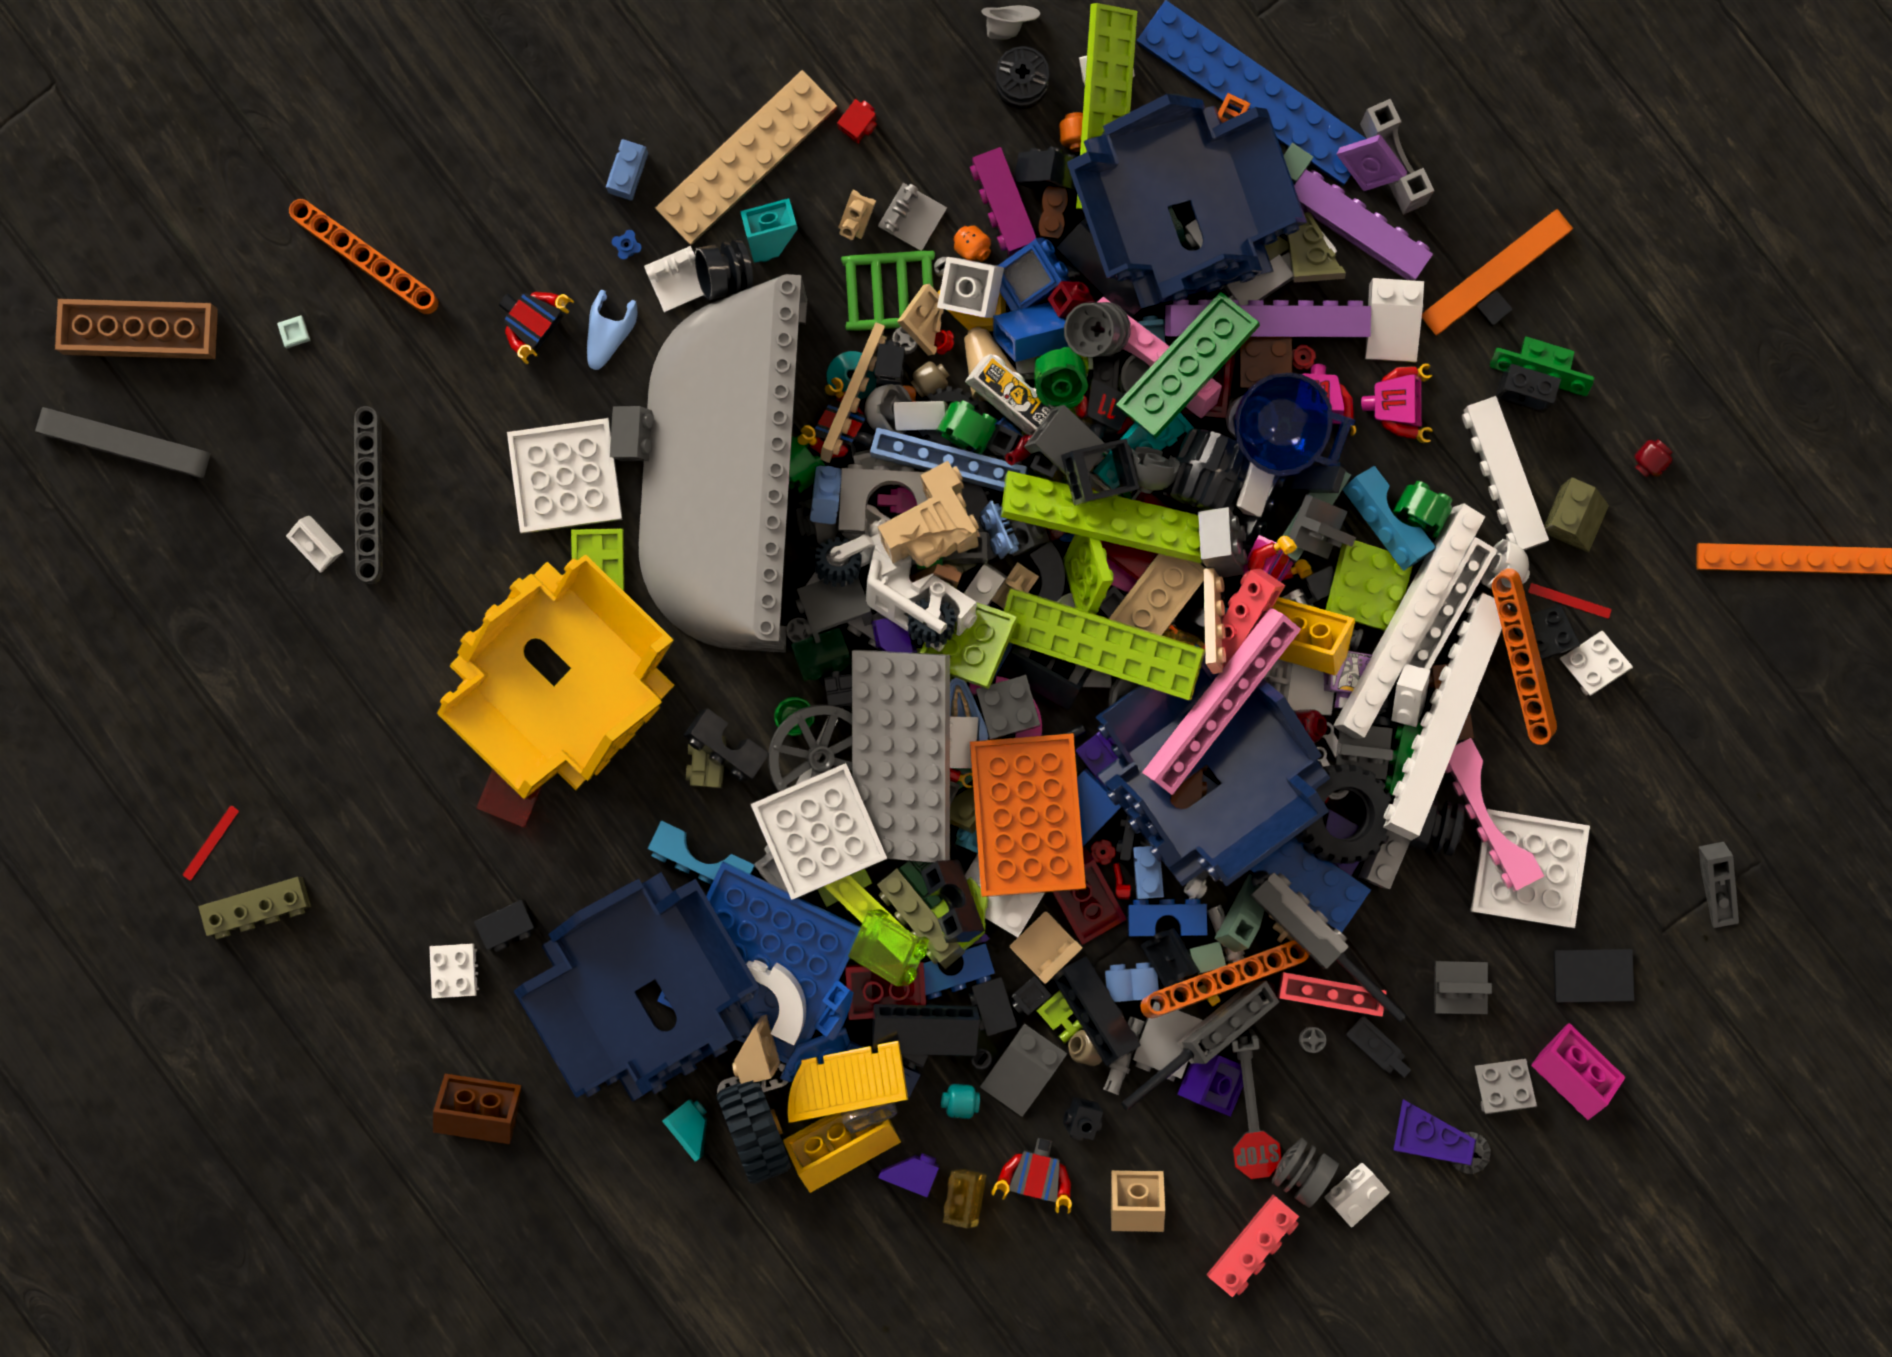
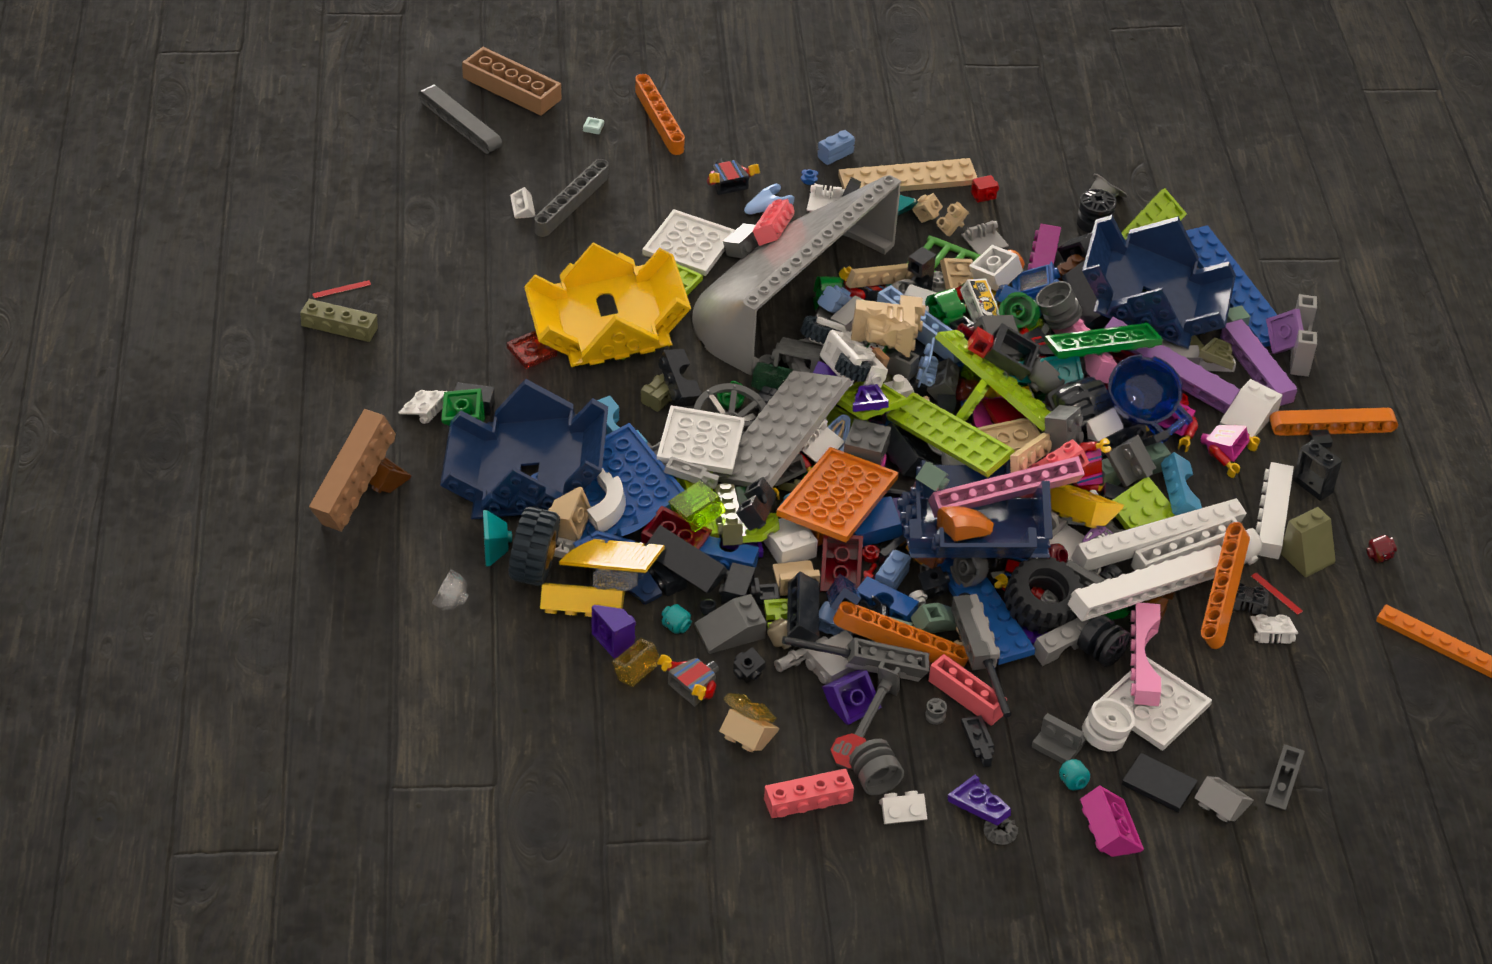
camera: 25 degrees right, 40 degrees down
white brick [1391,664,1430,727] -> none
green brick [1393,481,1453,538] -> none
light grey hinge [1475,1059,1537,1114] -> none
green bracket [1490,336,1594,396] -> none
none -> medium nougat brick [309,409,396,532]
none -> clear cylinder [432,569,469,610]
none -> green slope [442,388,485,426]
none -> light grey hinge [664,457,719,489]
none -> clear yellow slope [723,693,777,722]
none -> coral brick [752,199,794,246]
none -> dark blue fence [826,573,861,611]
none -> dark purple wing [853,384,889,412]
none -> tan brick [912,193,943,223]
none -> sand green arch [916,462,950,491]
none -> orange slope [937,506,994,541]
none -> red brick [967,327,993,358]
none -> teal head [1059,759,1090,791]
none -> white wheel [1082,698,1135,752]
none -> light grey slope [1194,776,1254,822]

